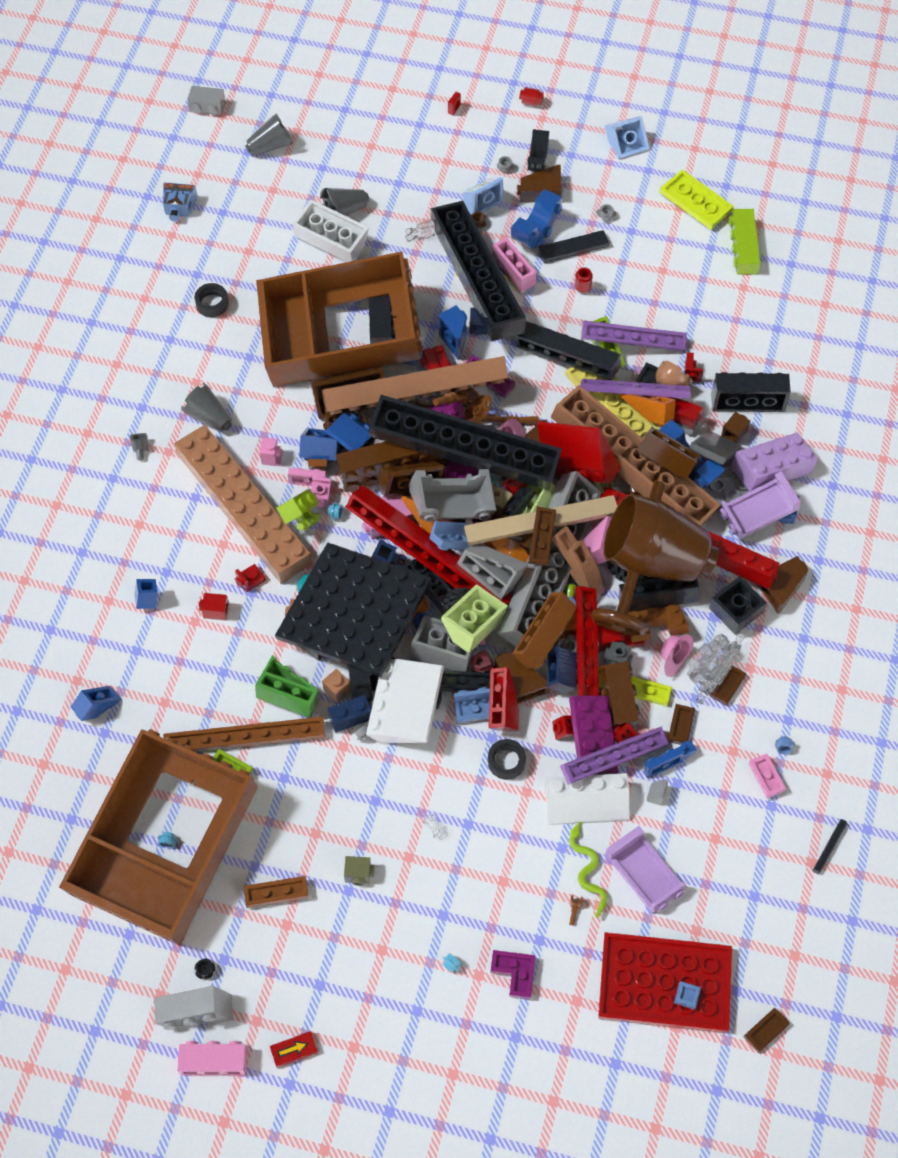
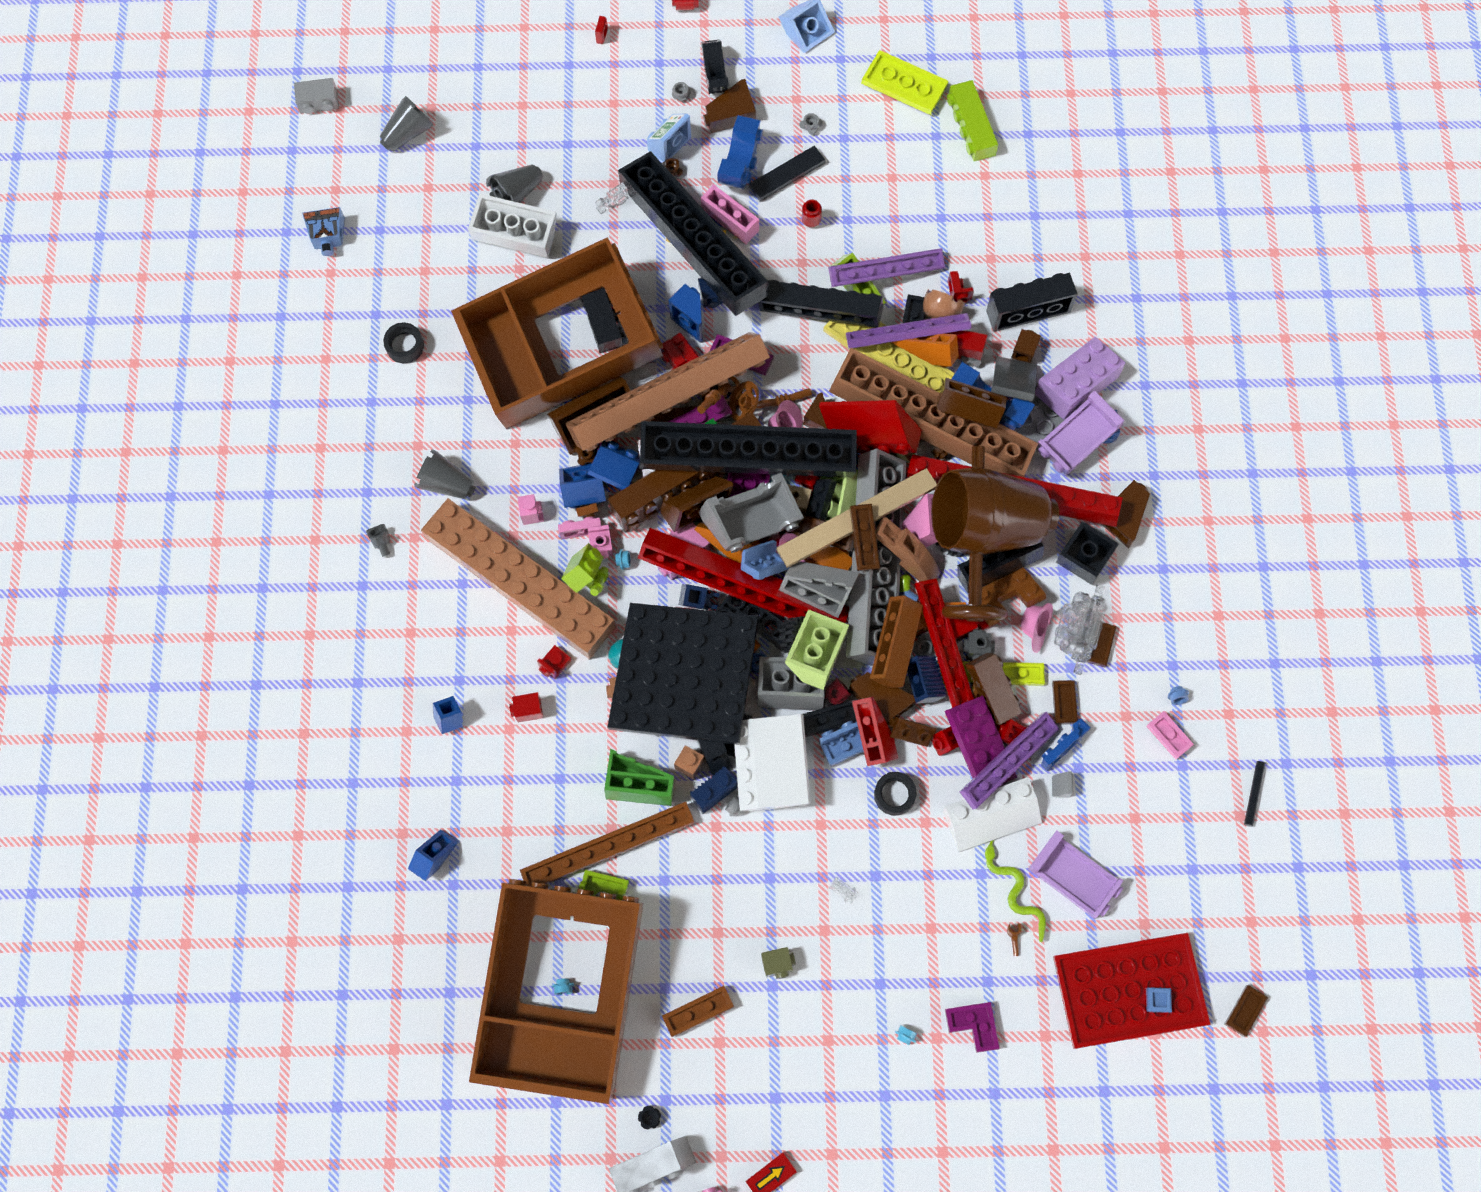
camera: 15 degrees left, 10 degrees up
none -> reddish brown hinge [889,717,937,747]

